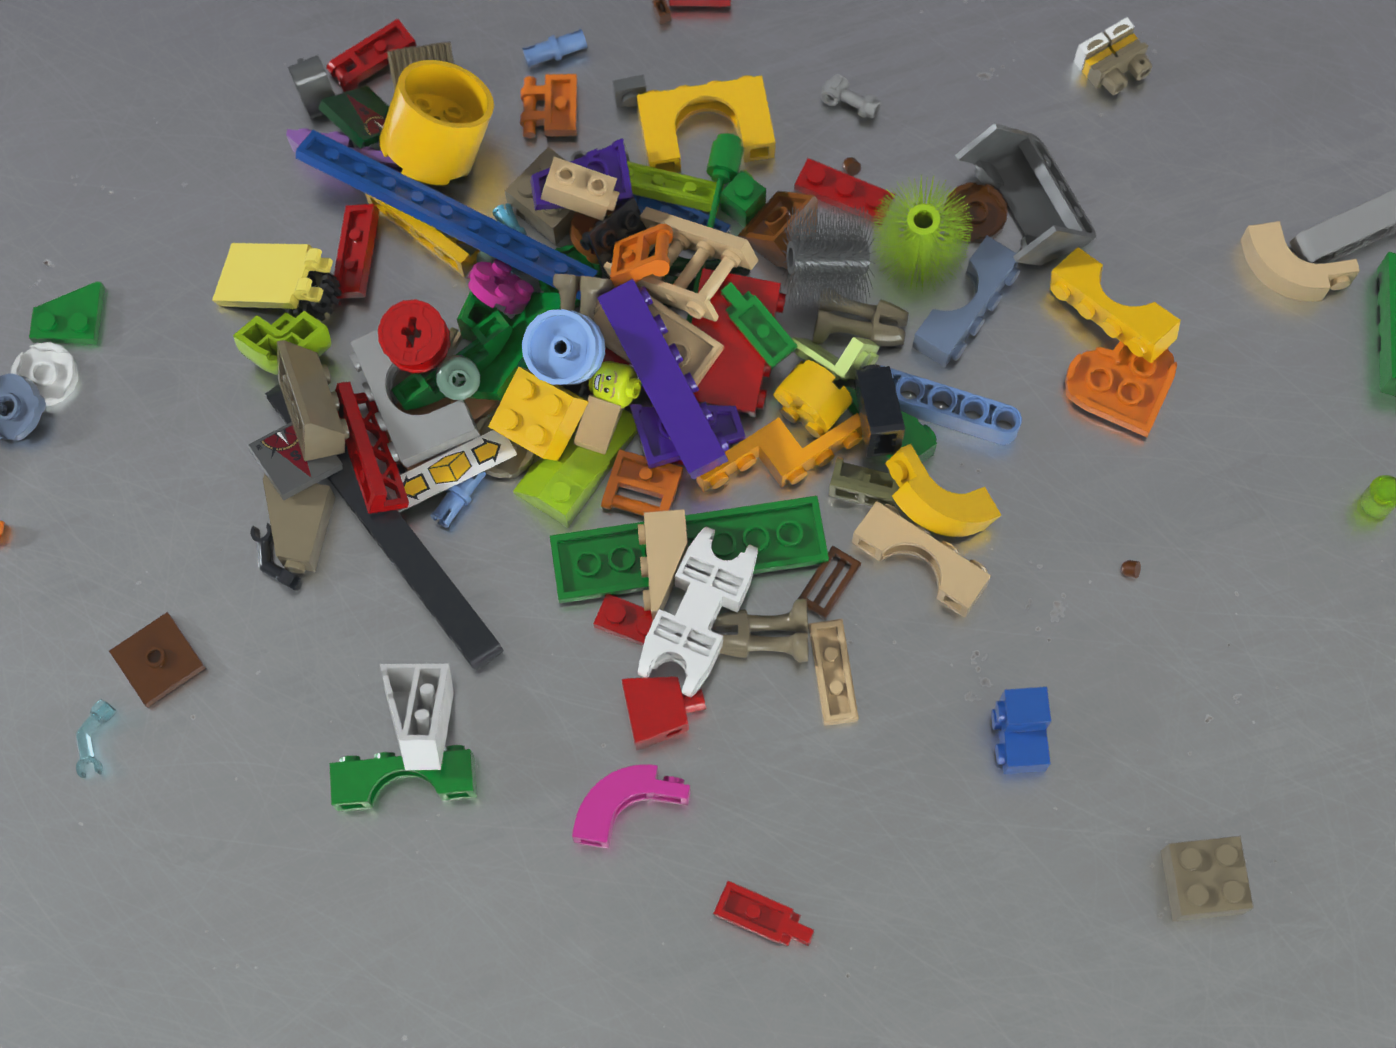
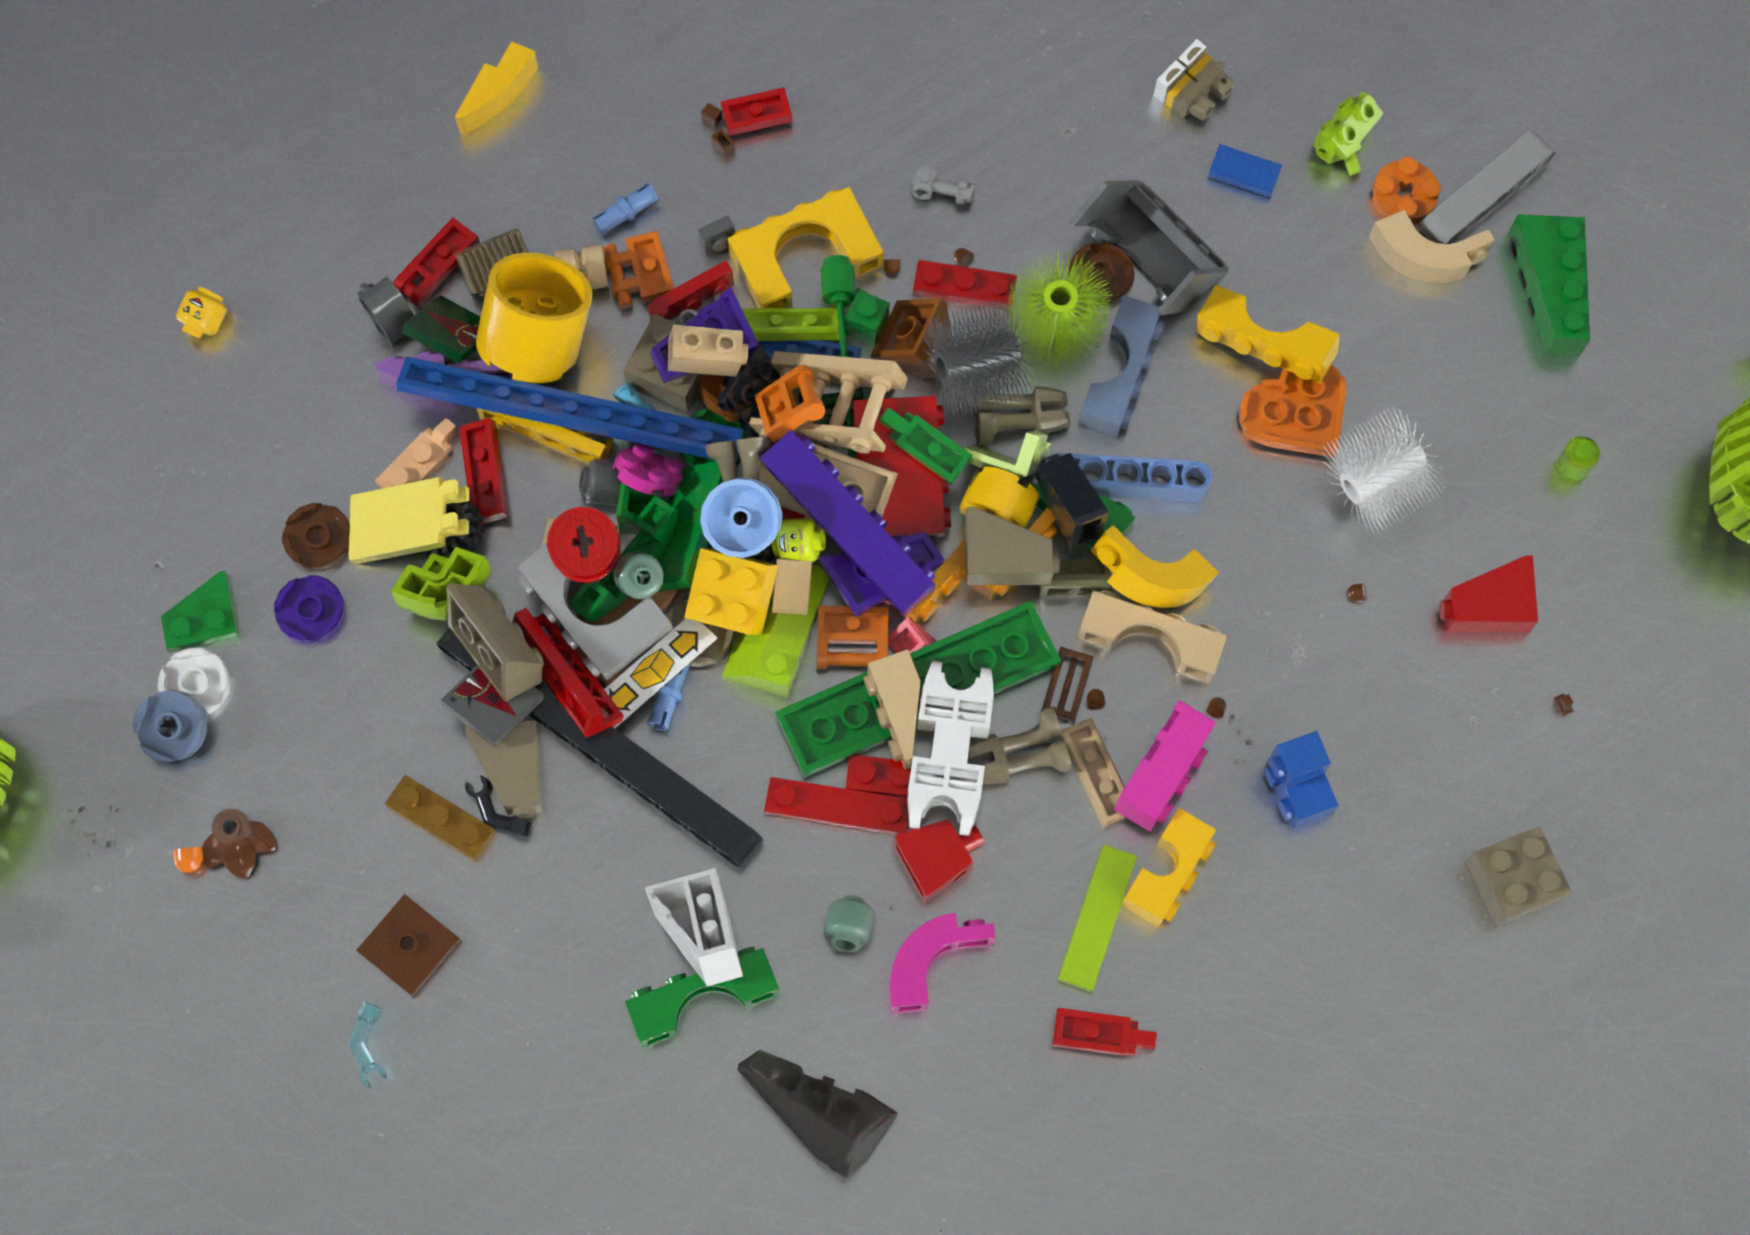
camera: 20 degrees left, 0 degrees up
none -> yellow head [176,286,227,339]
none -> reddish brown plate [202,809,276,879]
none -> dark purple tile [274,575,345,644]
none -> reddish brown tile [282,503,350,571]
none -> light nougat hinge [375,418,459,489]
none -> pearl gold plate [385,775,496,862]
none -> tan wheel [555,244,609,289]
none -> dark grey head [579,458,623,506]
none -> red plate [648,260,734,321]
none -> clear smoke wedge [737,1050,898,1178]
none -> red plate [764,777,909,835]
none -> sand green head [824,895,875,952]
none -> dark orange piece [884,259,901,276]
none -> coral slope [888,617,936,654]
none -> dark tan slope [965,507,1059,585]
none -> lime tile [1057,844,1137,993]
none -> reddish brown piece [1087,689,1106,710]
none -> dark pink wedge [1113,700,1216,832]
none -> yellow arch [1121,808,1217,928]
none -> reddish brown piece [1207,697,1226,718]
none -> blue tile [1208,144,1282,198]
none -> lime brick [1312,92,1384,176]
none -> white piece [1322,407,1445,533]
none -> orange plate [1372,157,1441,224]
none -> red slope [1440,555,1538,633]
none -> reddish brown piece [1554,693,1574,716]

